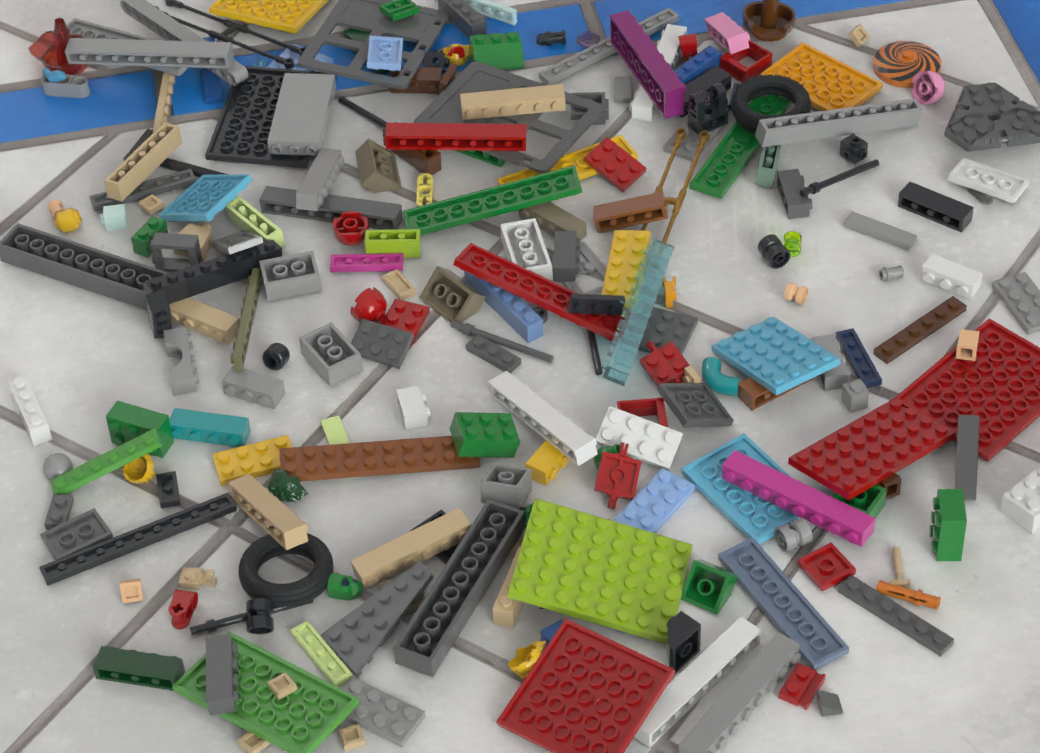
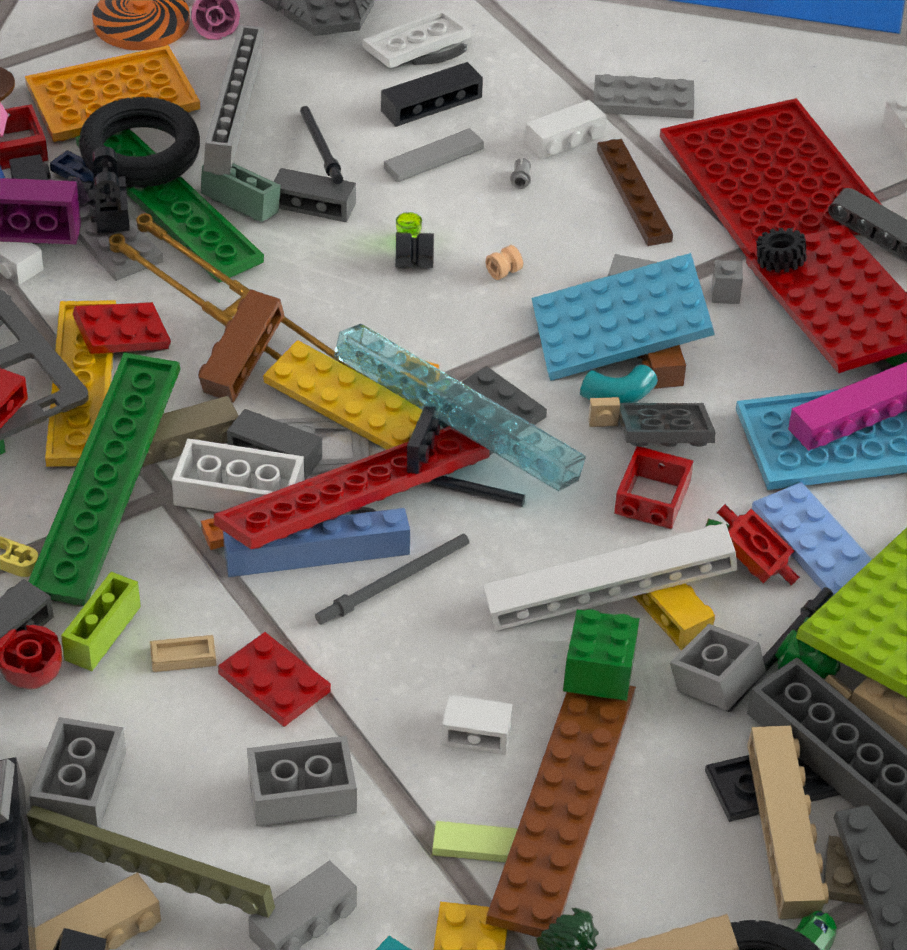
camera: 70 degrees left, 0 degrees up
black head [262,343,290,371] -> none
dark pink plate [330,253,404,272] -> none
red cylinder [350,287,387,322] -> none
dark grey plate [351,319,414,369] -> none
dark tan slope [419,266,486,323] -> none
dark grey plate [466,334,521,374] -> none
white plate [595,406,683,471] -> none
red plate [639,341,690,387] -> none
dark blue plate [835,328,882,388] -> none
black brick [840,133,868,164] -> none
tan plate [848,24,870,48] -> none
light nougat brick [956,329,979,361] -> none
none -> black tyre [756,228,807,273]

